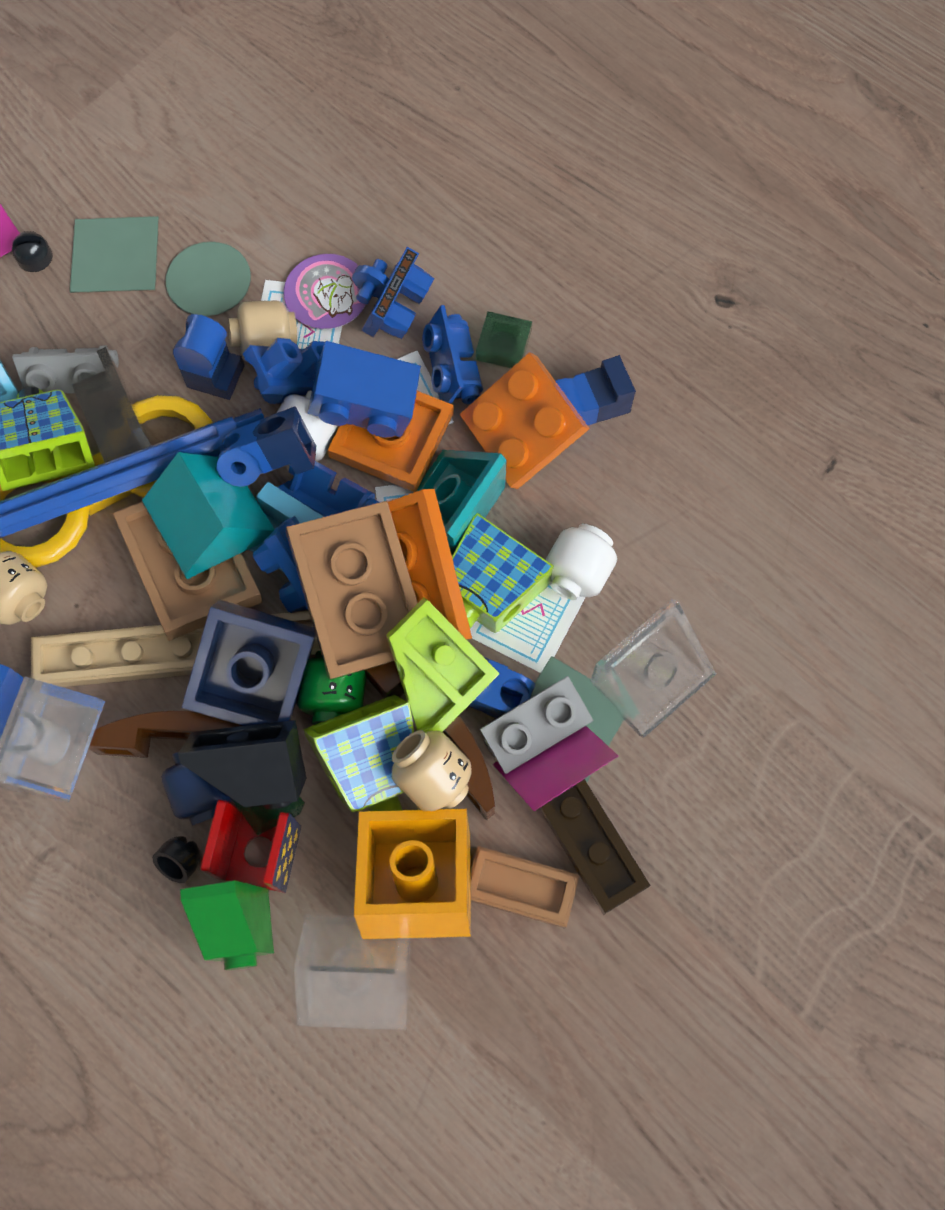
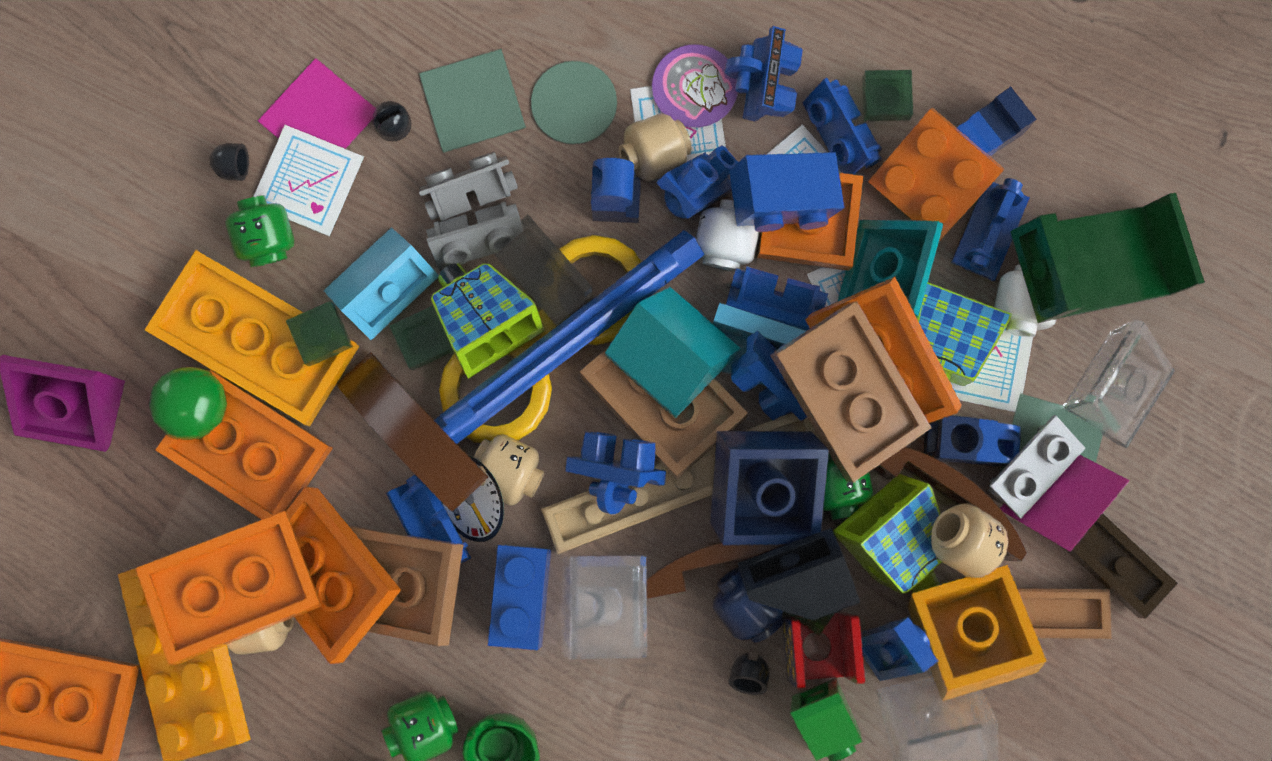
camera: 15 degrees left, 10 degrees up
leg [217,406,317,487] -> none
lime wing [386,598,500,733] -> none
none -> light grey hinge [419,152,518,221]
none -> blue hips [565,432,666,515]
none -> blue hinge [861,617,938,681]
none -> blue hinge [951,178,1030,281]
none -> dark green panel [1010,193,1205,323]

